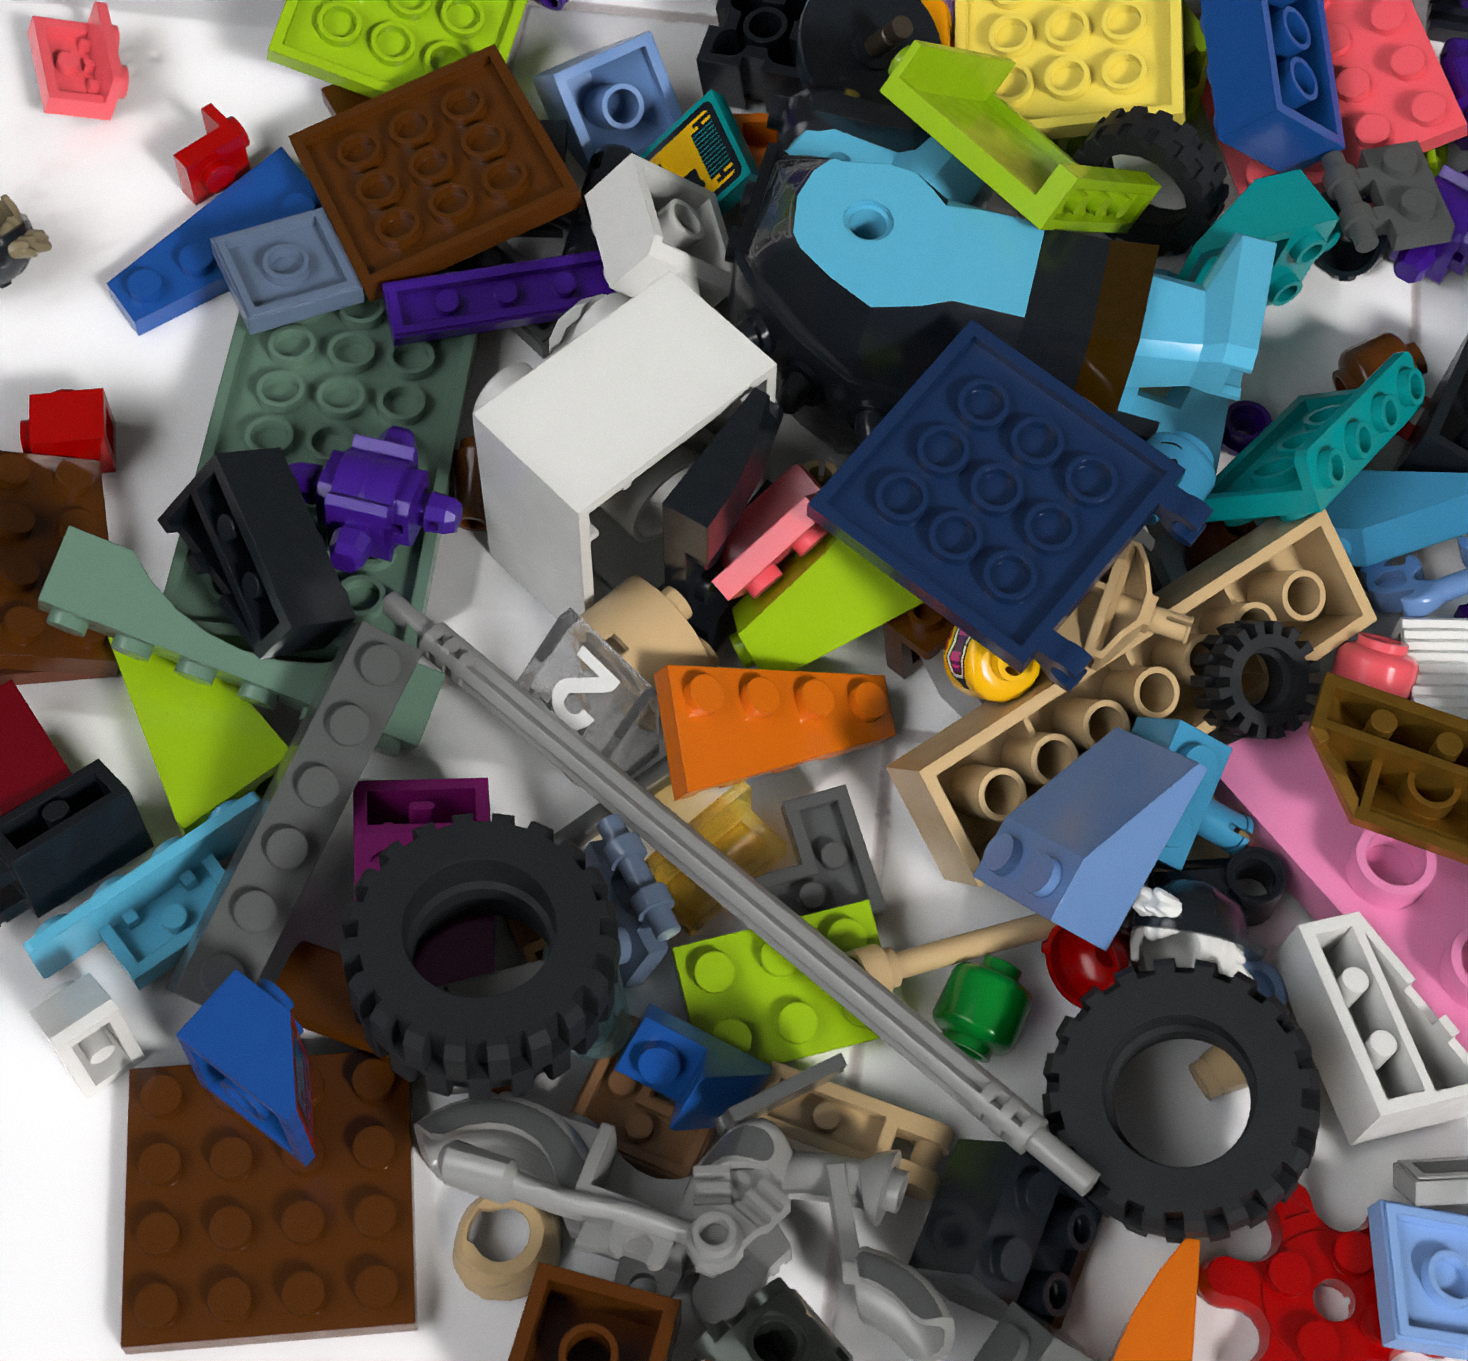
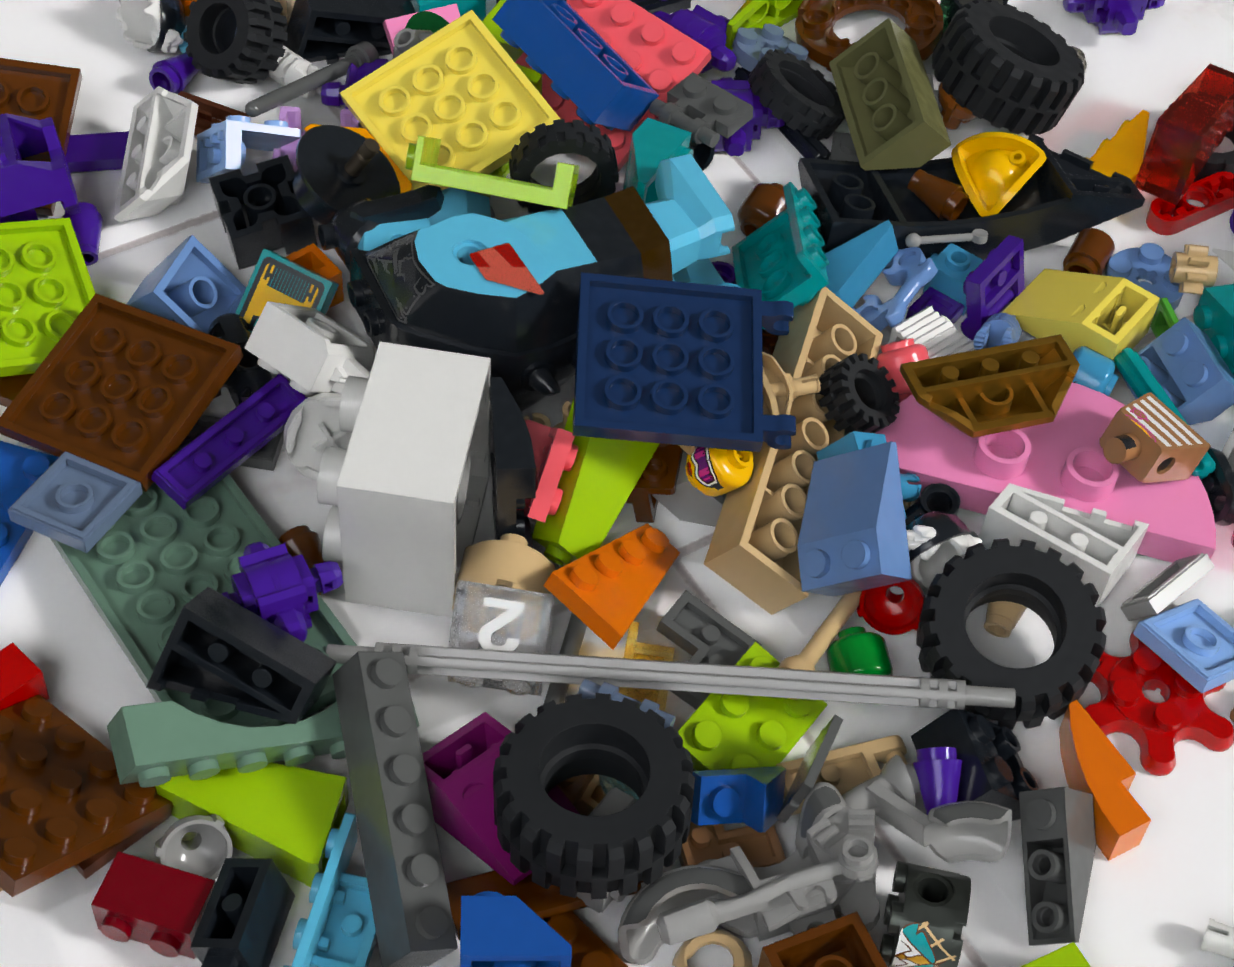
camera: 40 degrees left, 10 degrees down
none -> light grey piece [154,814,233,880]
none -> clear red sticker [469,243,544,295]
none -> dark purple cone [912,747,963,815]

